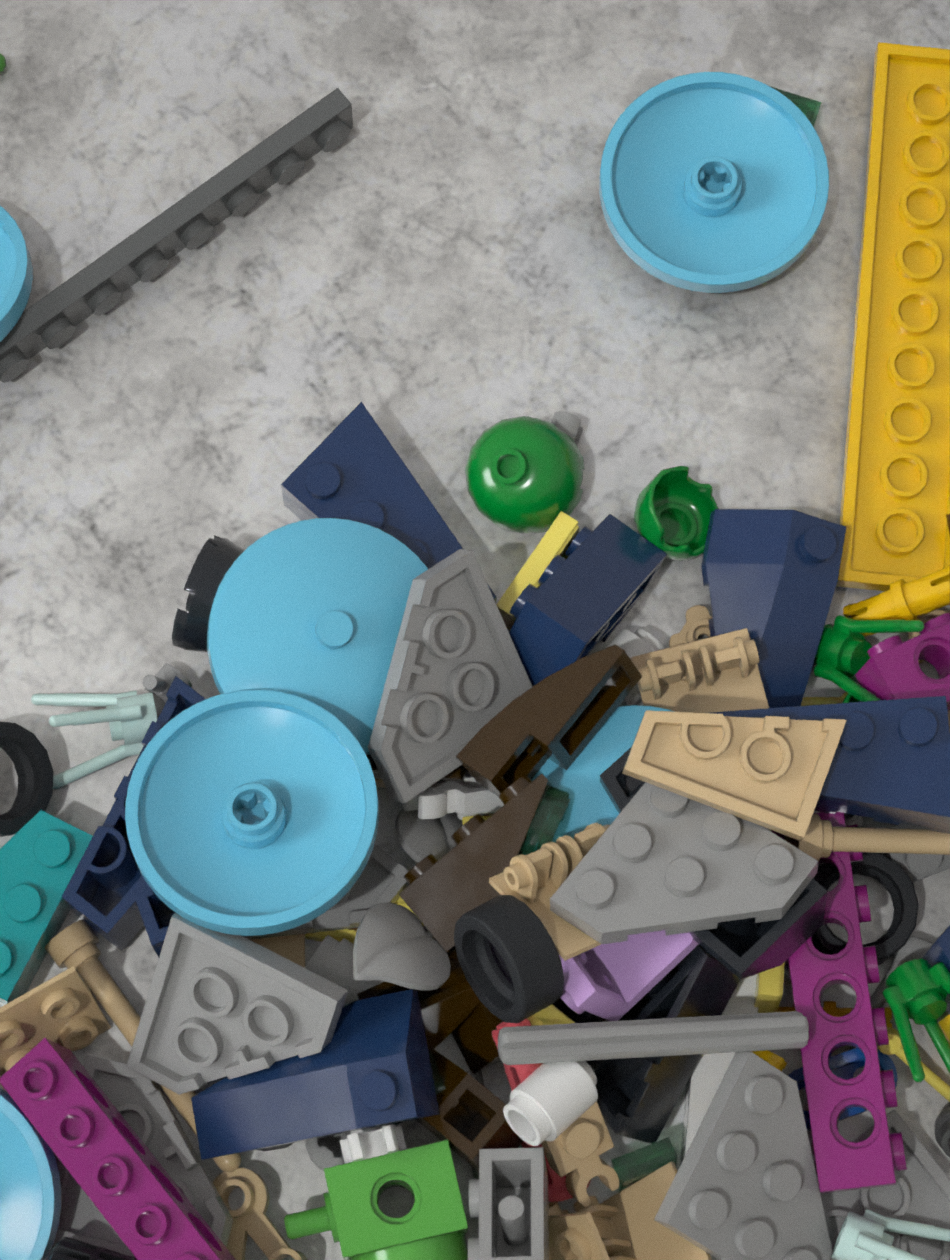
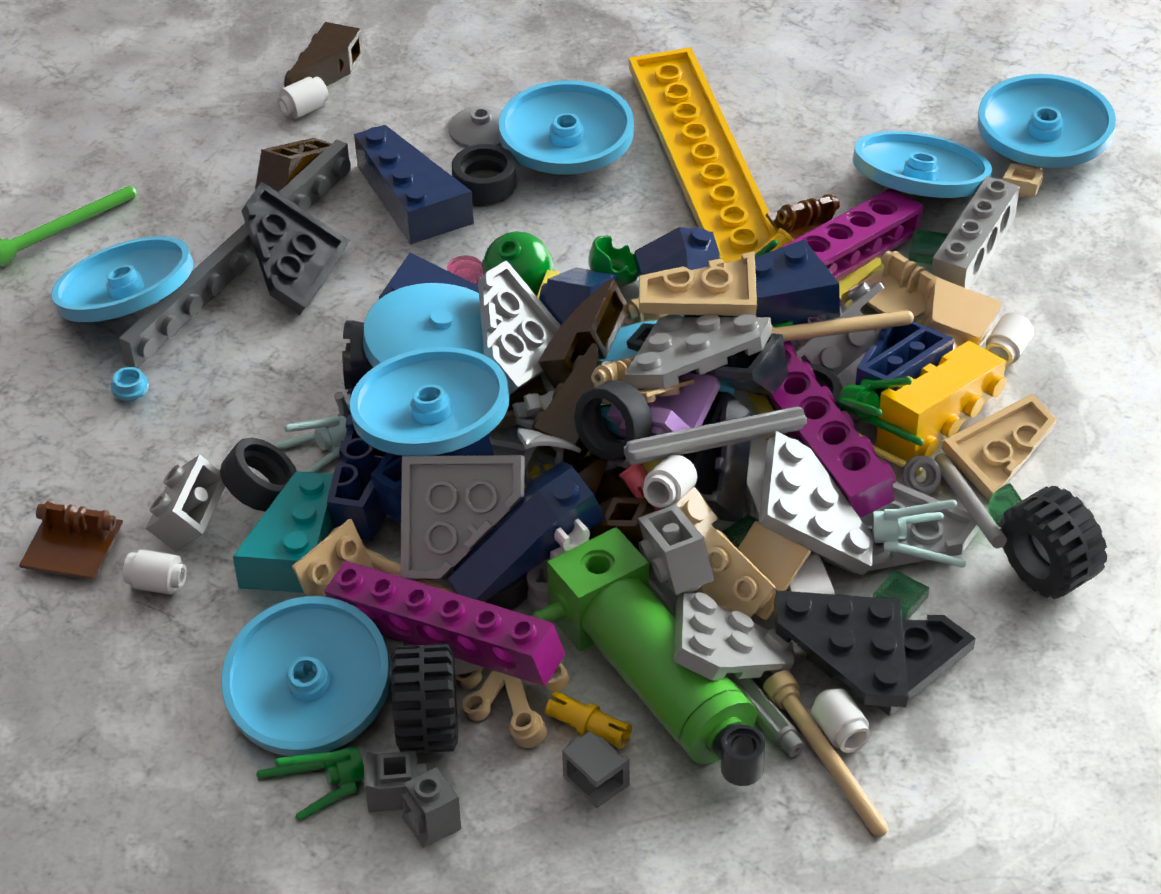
camera: 15 degrees left, 30 degrees down
none -> black plate [241,182,350,315]
none -> dark brown slope [255,138,332,192]
none -> dark blue wedge [354,125,474,244]
none -> clear pink tile [447,255,483,285]
none -> light grey dish [448,106,502,148]
none -> black tyre [452,144,517,204]

